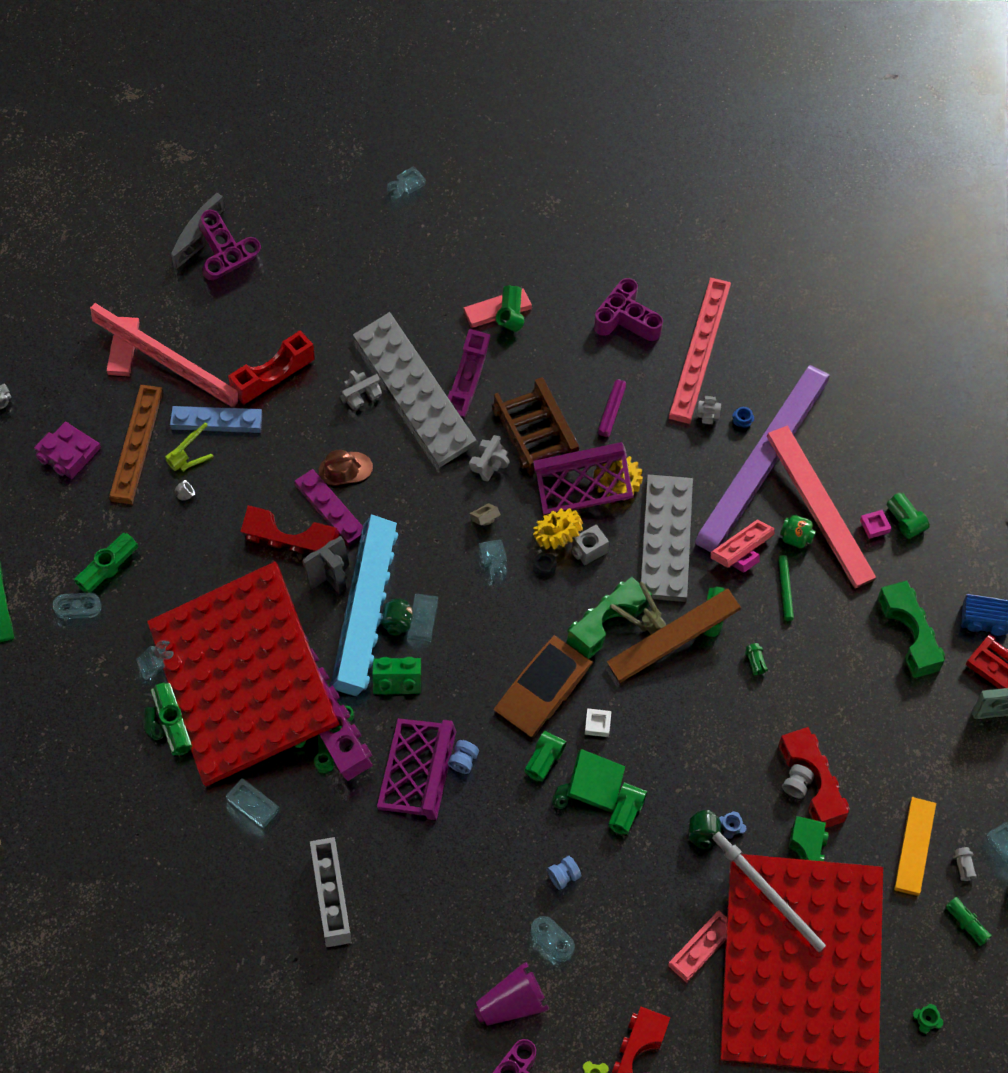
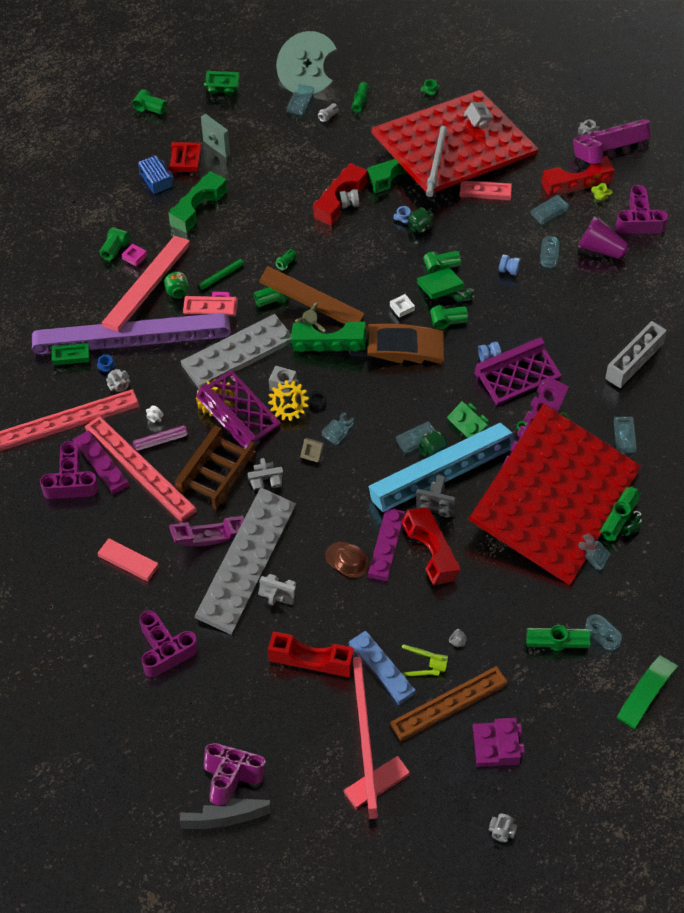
camera: 125 degrees left, 5 degrees down
clear light blue plate [387,166,426,199] -> none
green piece [496,285,524,332] -> none
light orange tile [894,797,936,896] -> none
none -> green plate [52,343,90,365]
none -> magenta plate [72,430,129,495]
none -> coral tile [85,416,197,523]
none -> magenta beam [140,611,198,677]
none -> white plate [146,405,164,423]
none -> light grey brick [463,102,493,129]
none -> clear light blue plate [531,195,569,224]

